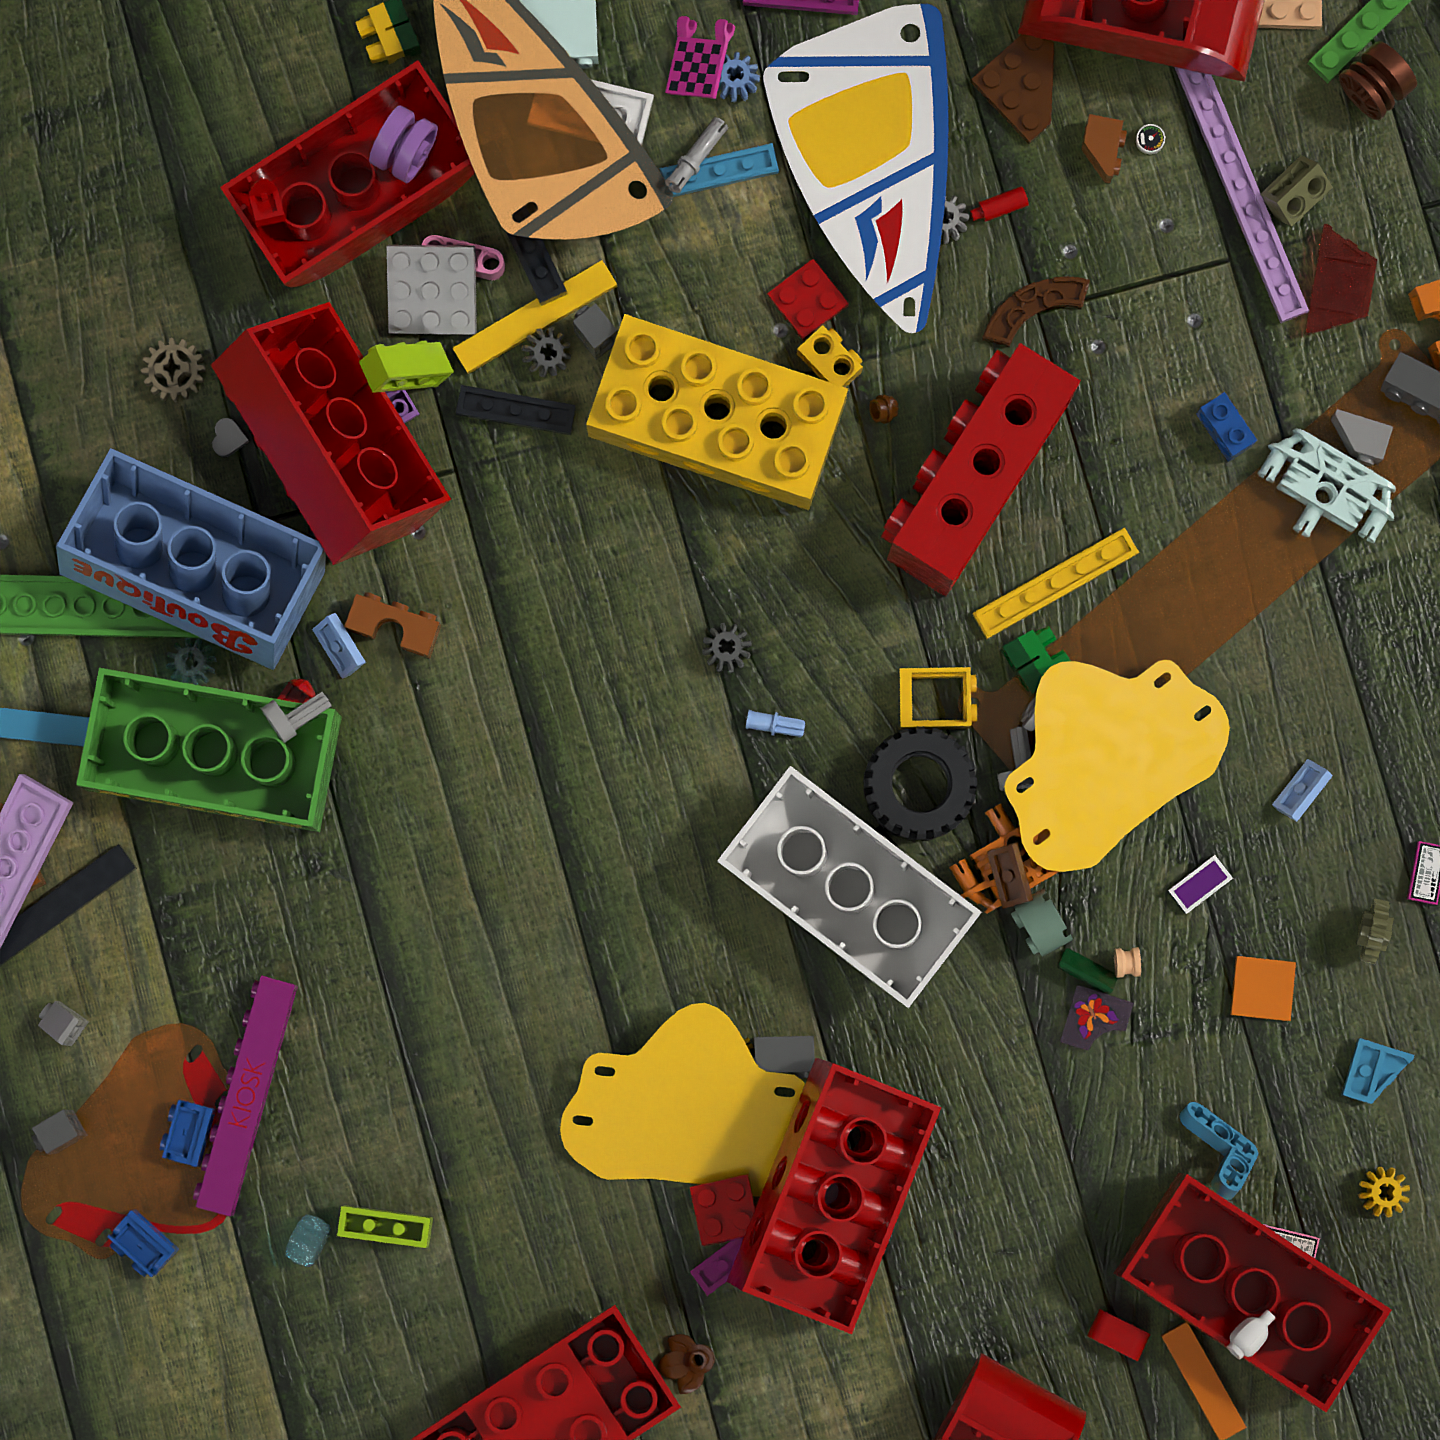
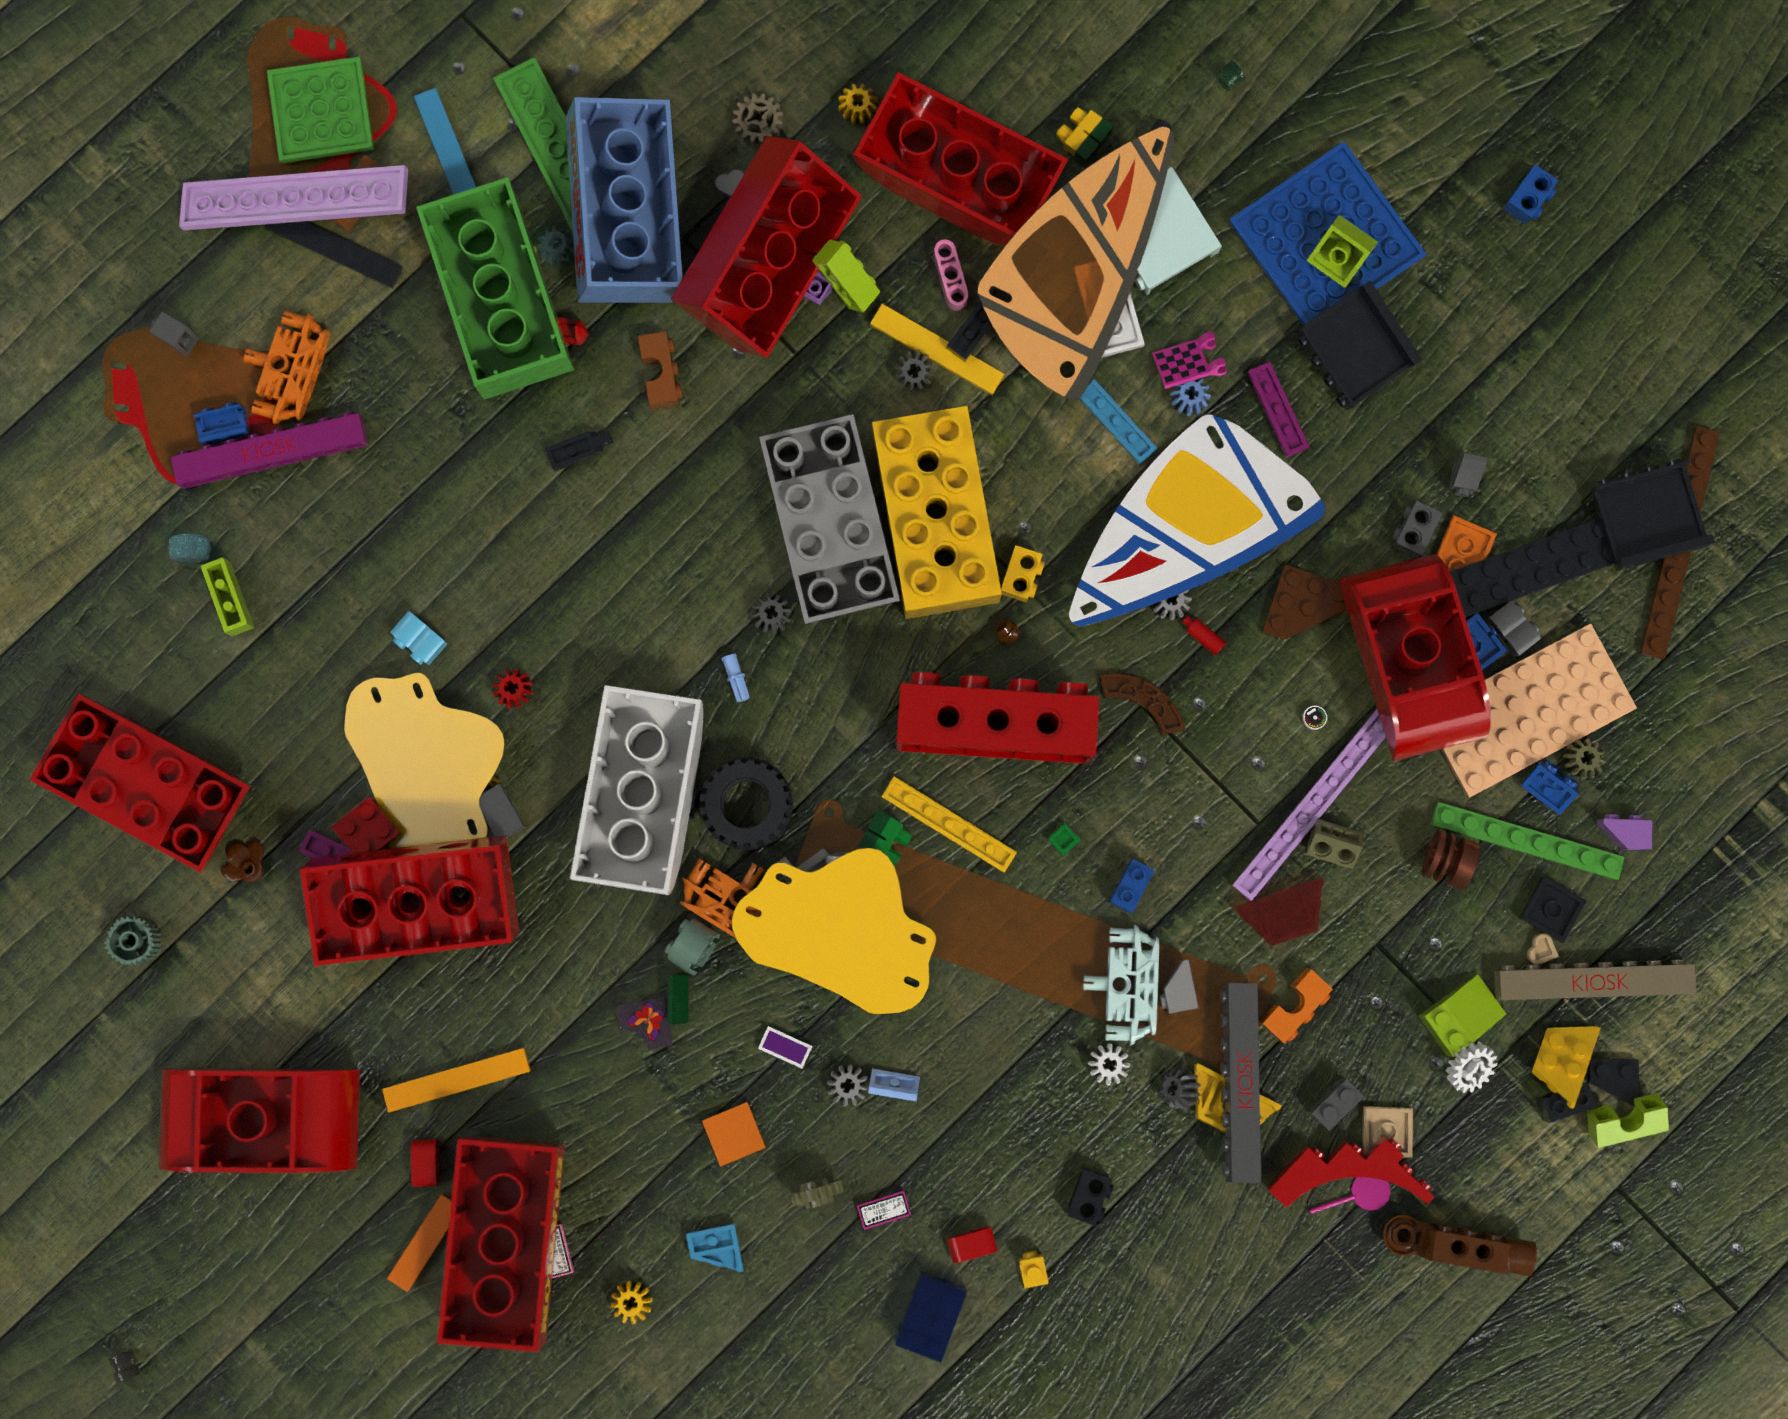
camera: 60 degrees right, 0 degrees up
light grey slope [38,1001,89,1046] -> none
blue hinge [107,1209,179,1277] -> none
red plate [249,178,285,227] -> none
light grey piece [261,692,332,743] -> none
light blue plate [312,613,366,679] -> none
medium lavender wheel [369,105,438,183] -> none
light grey plate [386,245,477,334] -> none
black plate [456,385,576,435] -> none
dark grey brick [573,303,618,360] -> none
light grey pin [665,117,728,193] -> none
red plate [767,259,849,340] -> none
yellow window [900,667,977,730] -> none
reddish brown plate [987,843,1033,909] -> none
dark orange slope [1081,114,1127,183] -> none
light nougat wheel [1114,947,1141,978] -> none
dark azure beam [1179,1102,1258,1200] -> none
white plant [1227,1310,1275,1360] -> none
none -> orange piece [244,310,330,424]
none -> light orange tile [382,1048,531,1113]
none -> medium azure brick [390,611,448,665]
none -> red gear [492,668,534,709]
none -> black hinge [545,431,614,472]
none -> light grey brick [759,414,900,624]
none -> light grey gear [827,1064,869,1106]
none -> yellow gear [838,83,878,125]
none -> green tile [1047,823,1081,856]
none -> white gear [1088,1043,1130,1085]

